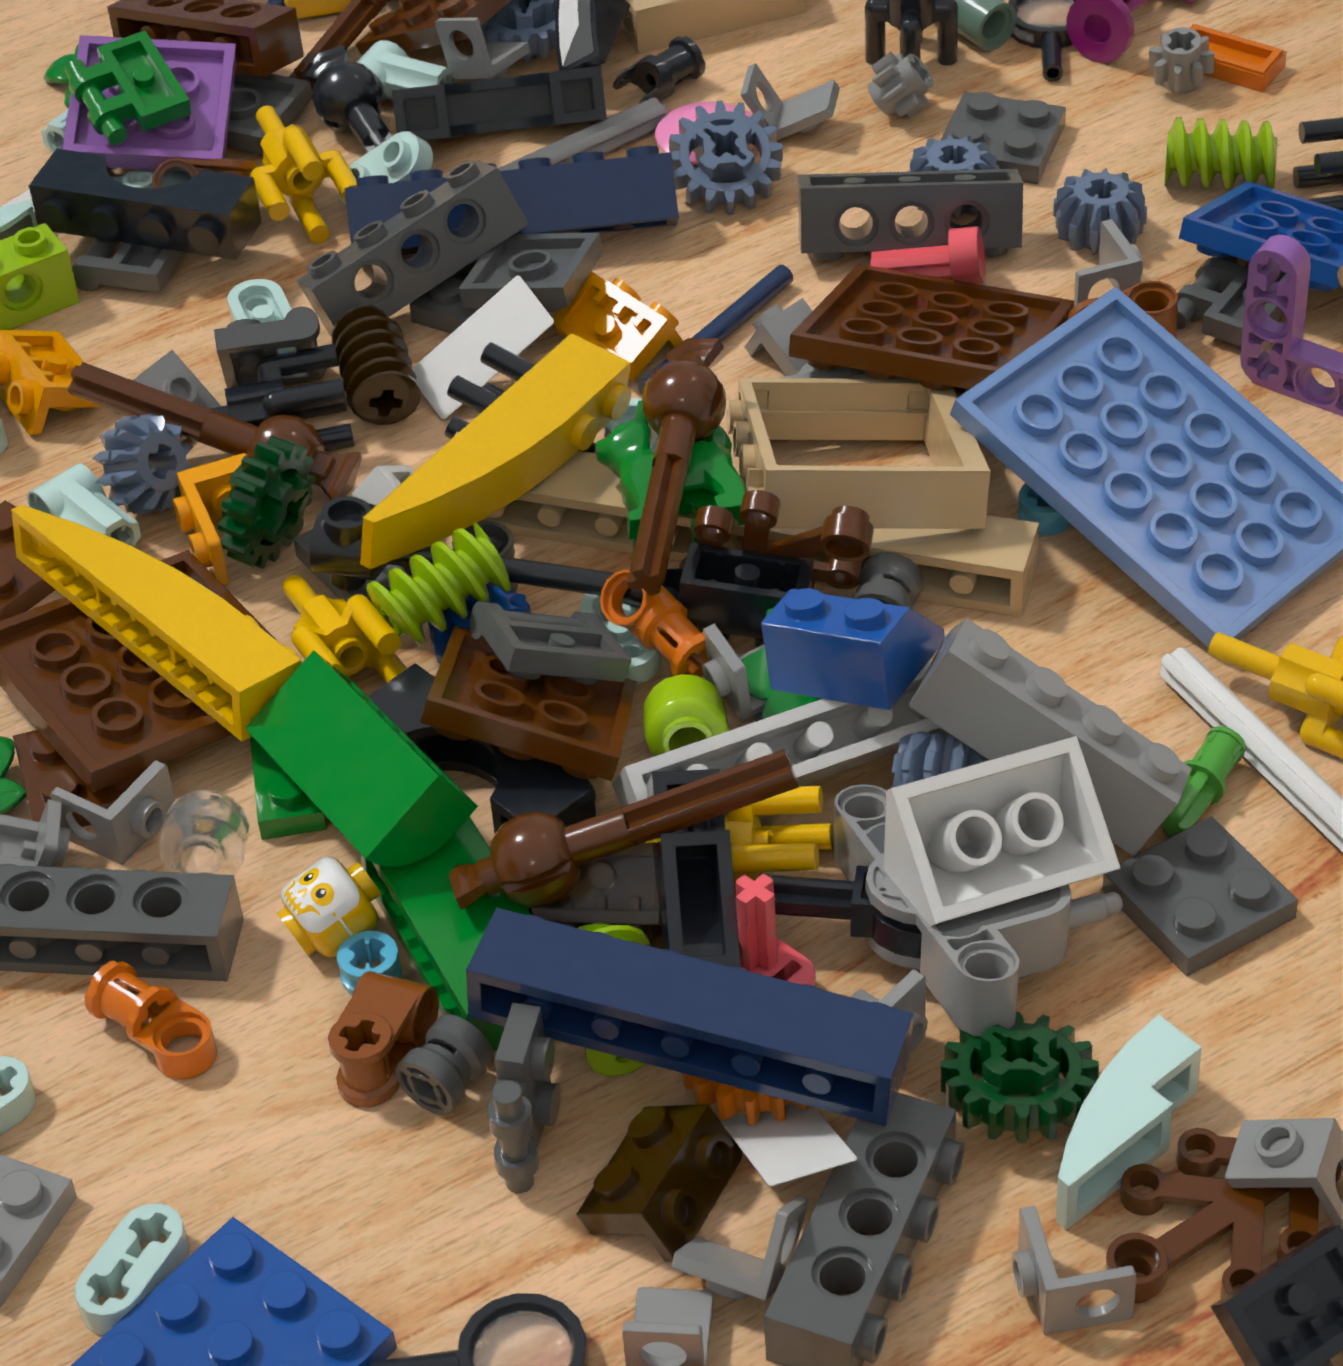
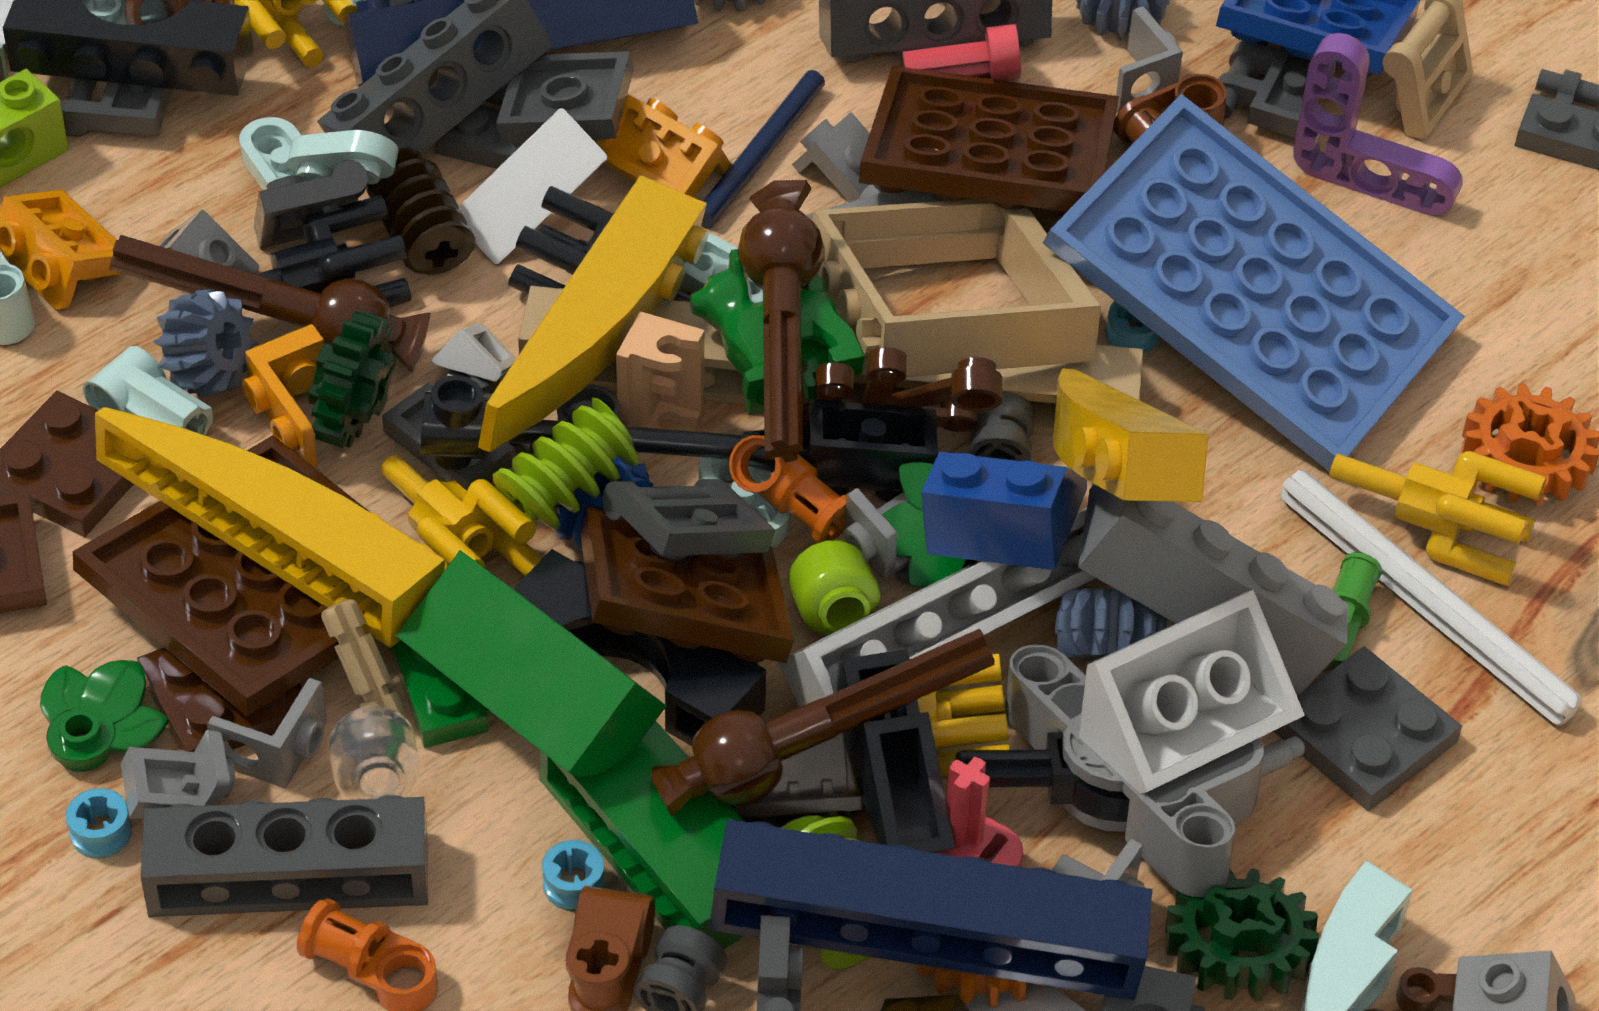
camera: 15 degrees left, 5 degrees up
head [277,857,381,958] -> none
none -> light aqua plate [287,130,399,184]
none -> tan axle [321,599,405,728]
none -> light nougat hinge [616,311,705,429]
none -> yellow slope [1053,368,1208,502]

